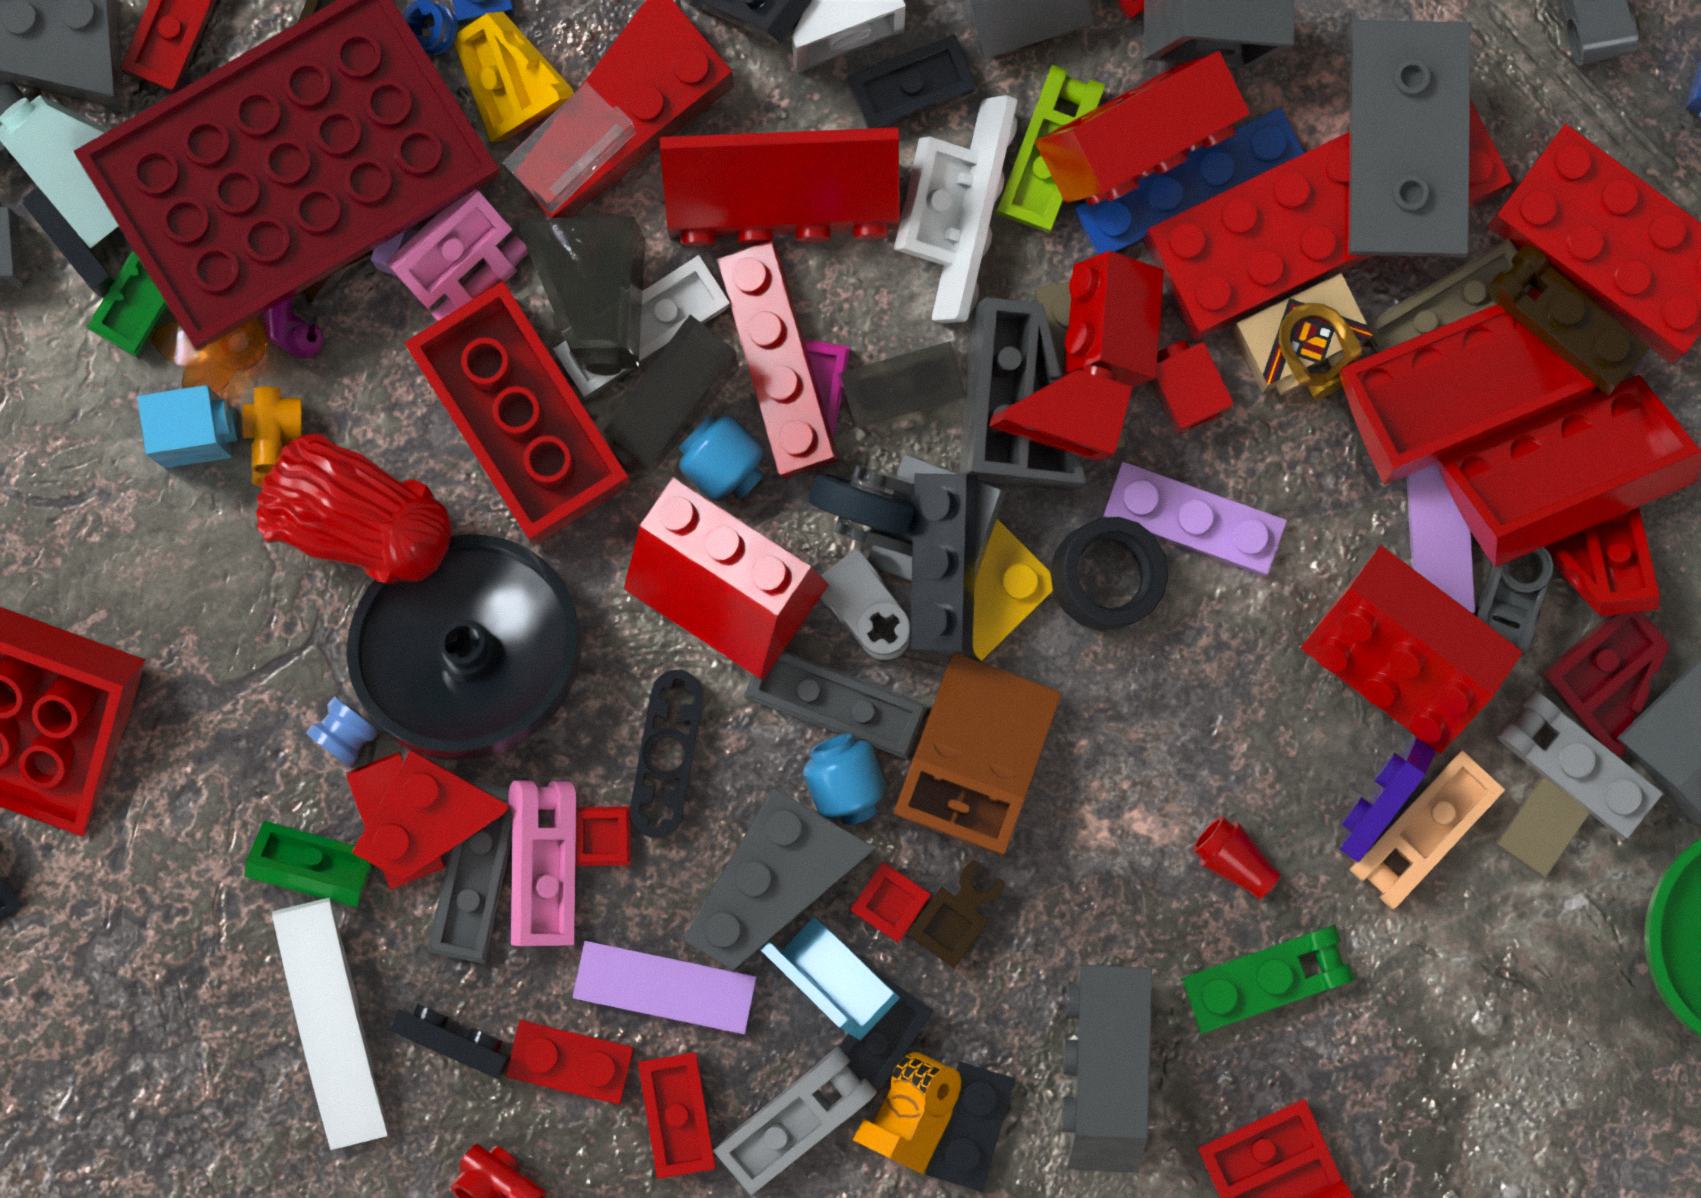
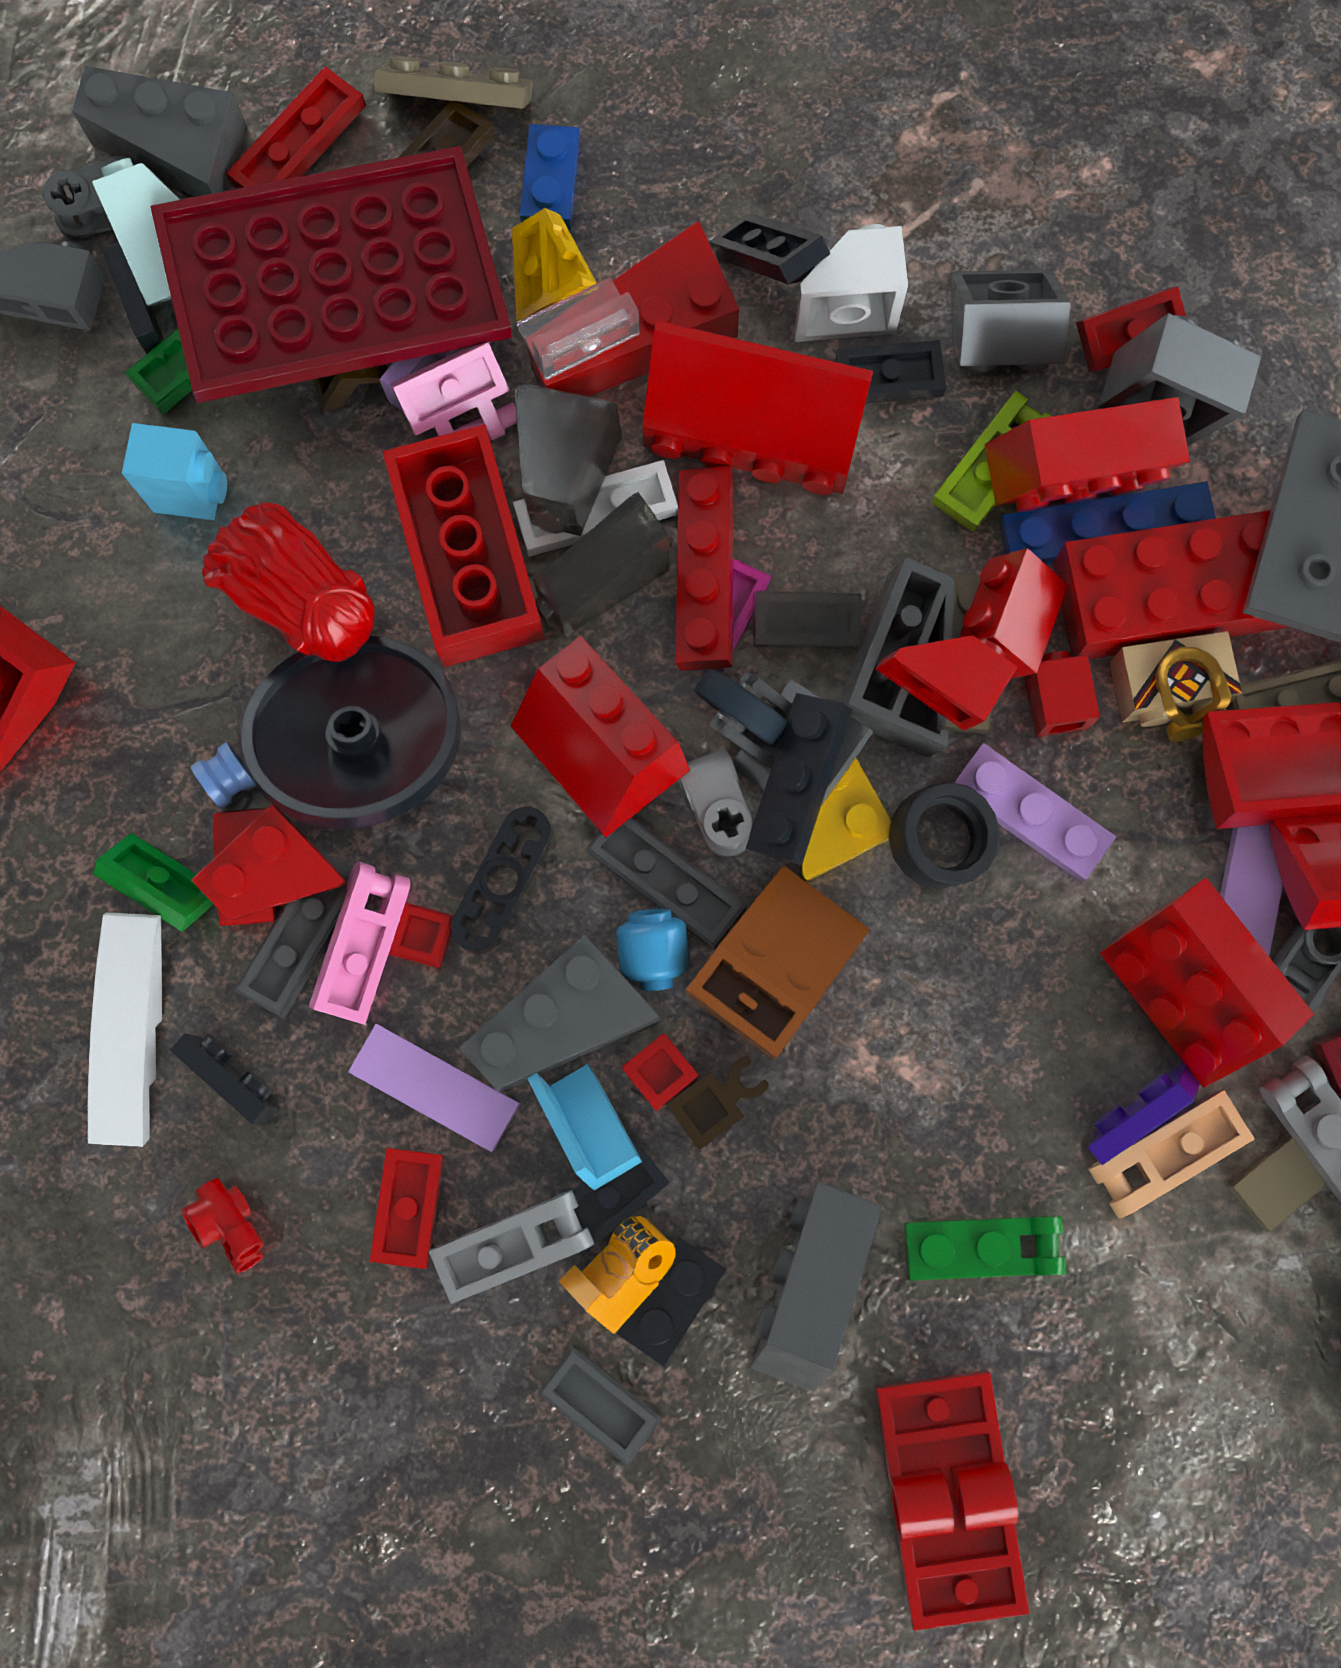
camera: 20 degrees right, 5 degrees down
clear orange plate [151,319,267,393] -> none
light orange plate [242,386,301,487] -> none
magenta arm [264,297,324,359] -> none
blue bush [402,0,458,55] -> none
red plate [505,1020,634,1105] -> none
dark azure head [677,415,765,502] -> none
white bracket [894,95,1017,324] -> none
red cone [1192,815,1281,899] -> none

